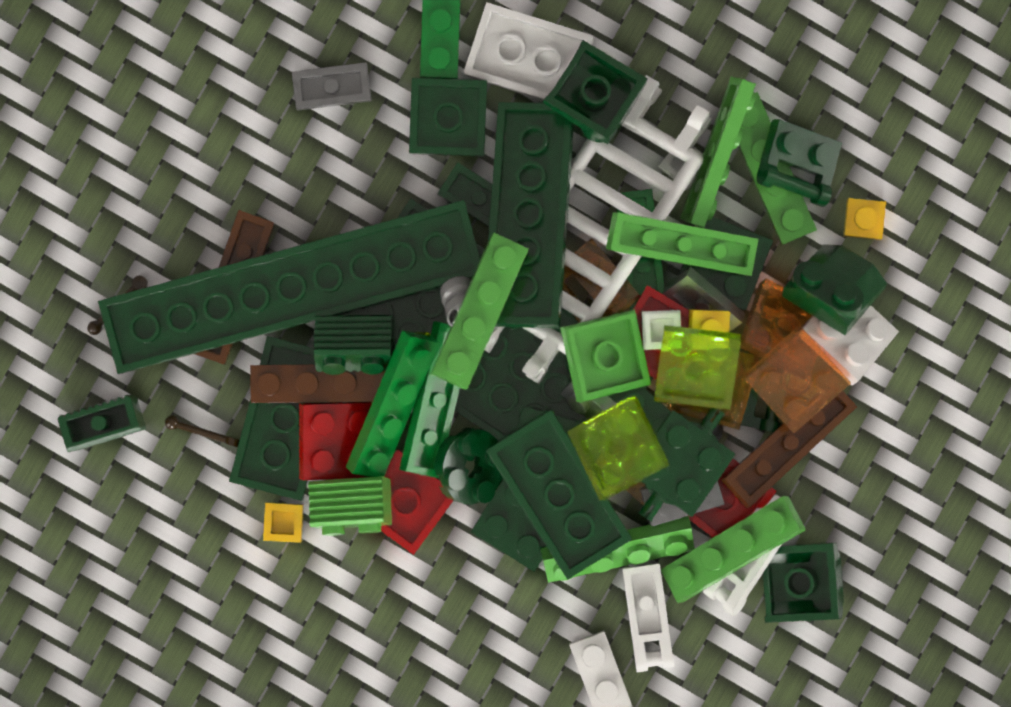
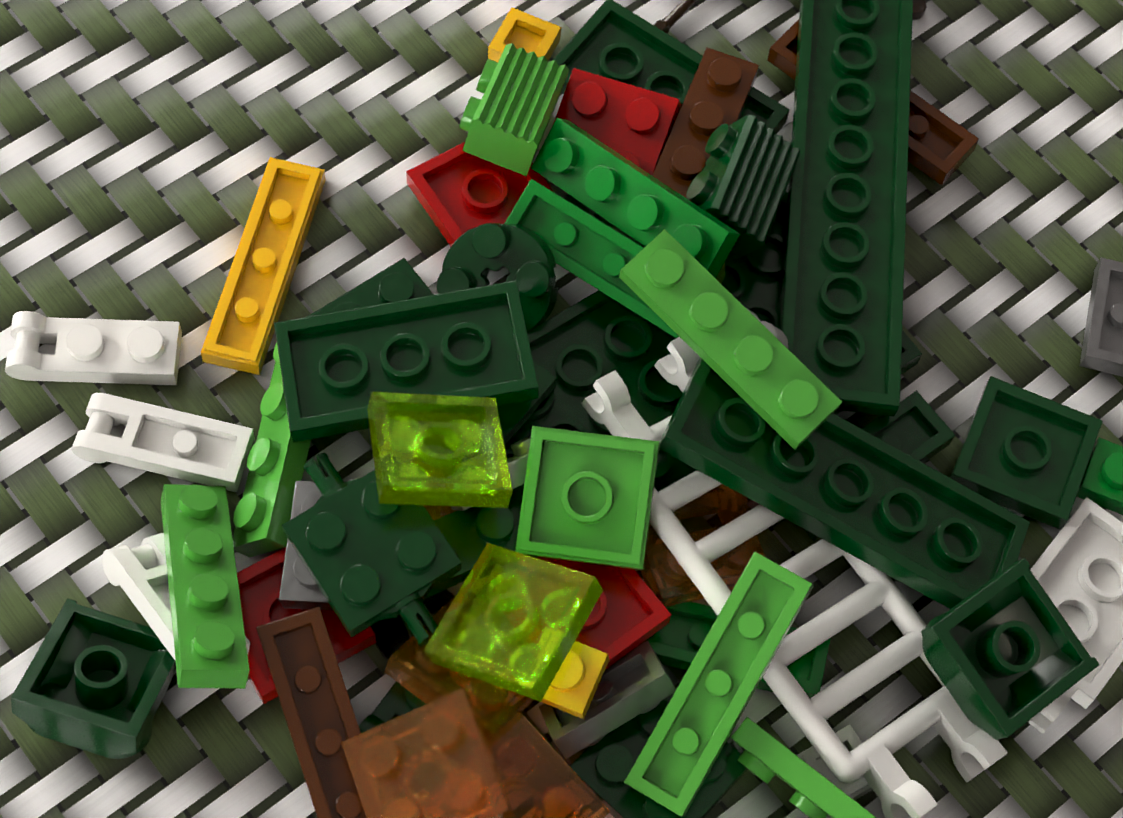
camera: 105 degrees right, 25 degrees down
white tile [642,310,682,350] -> none
none -> yellow tile [201,157,326,375]

